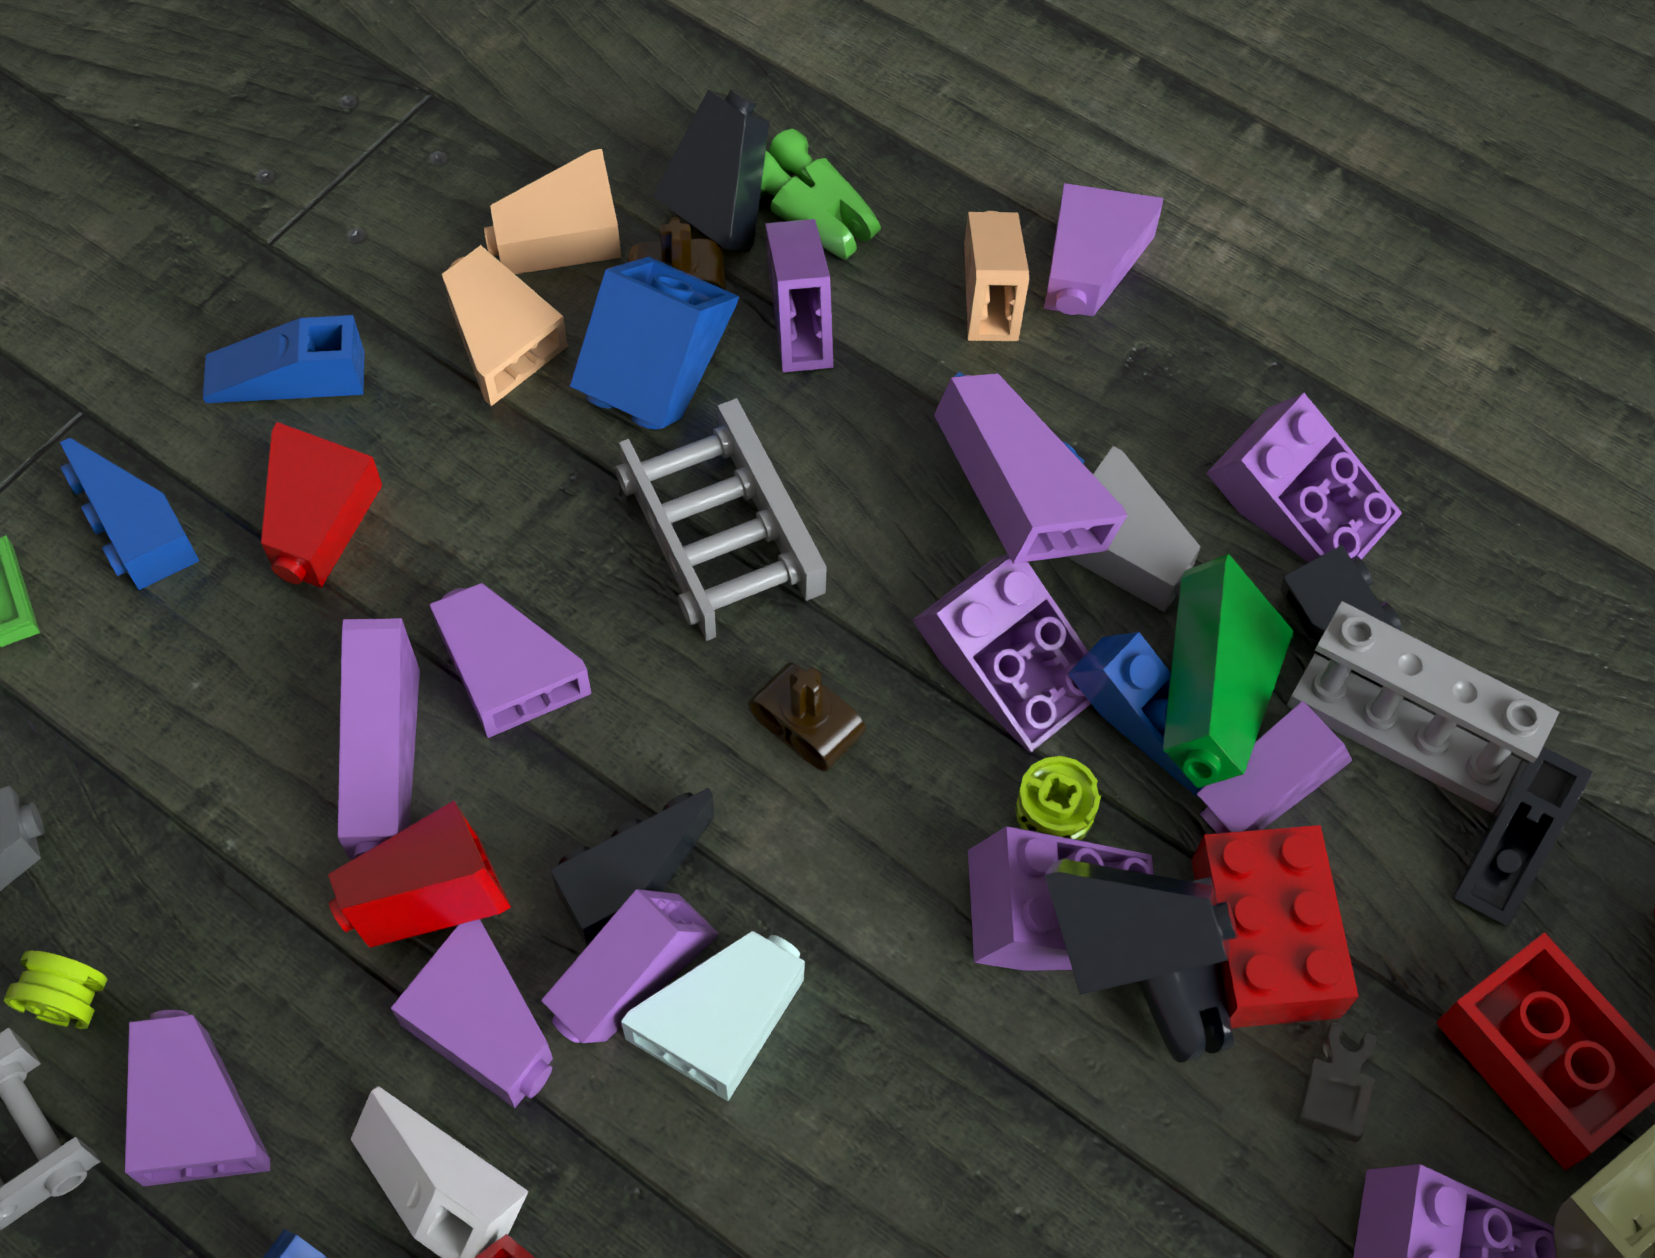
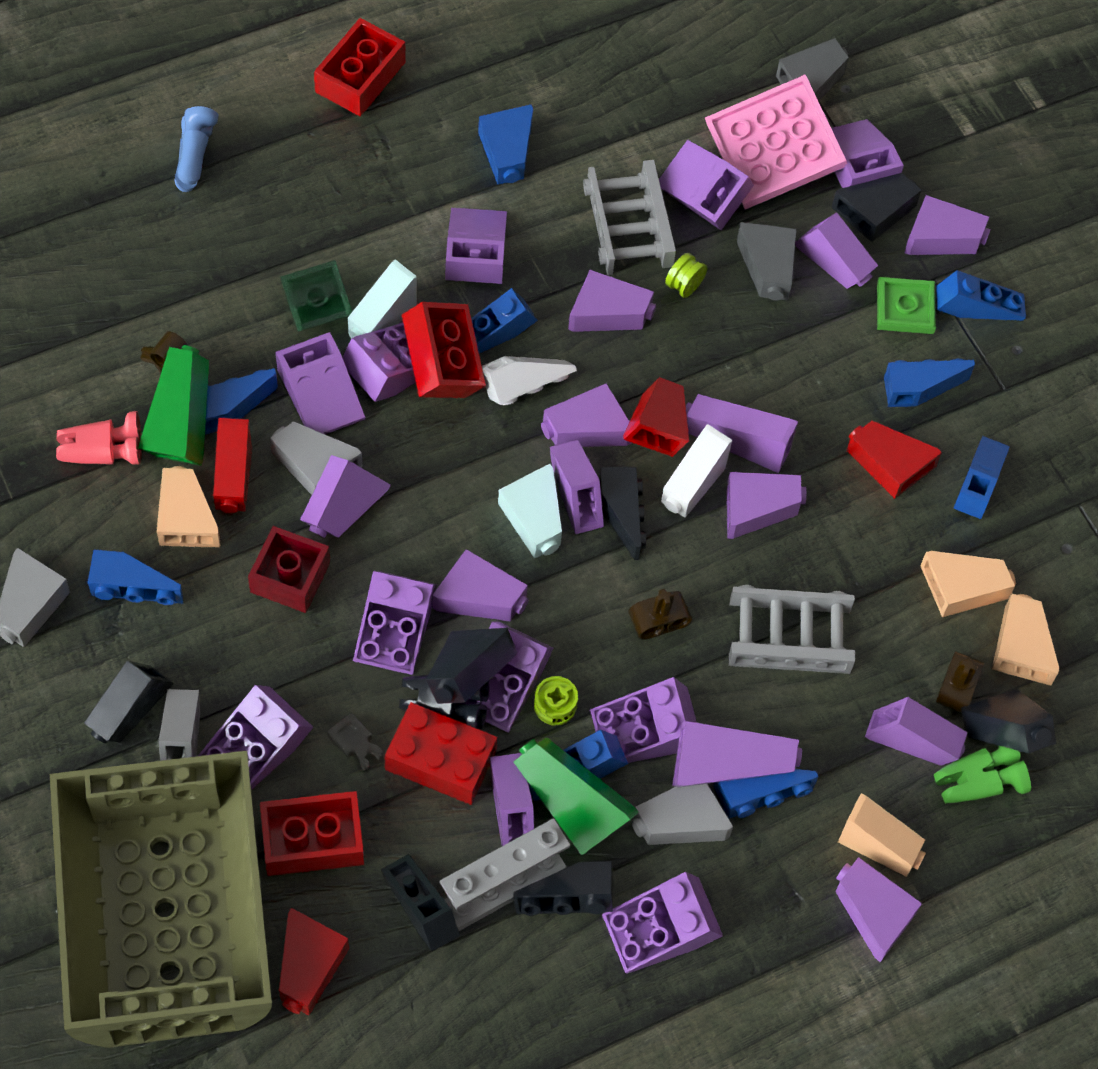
camera: 115 degrees right, 0 degrees up
blue slope [570,257,739,430] -> none
none -> medium lavender slope [353,571,437,675]
none -> medium lavender slope [432,550,529,621]
none -> white slope [661,424,732,517]

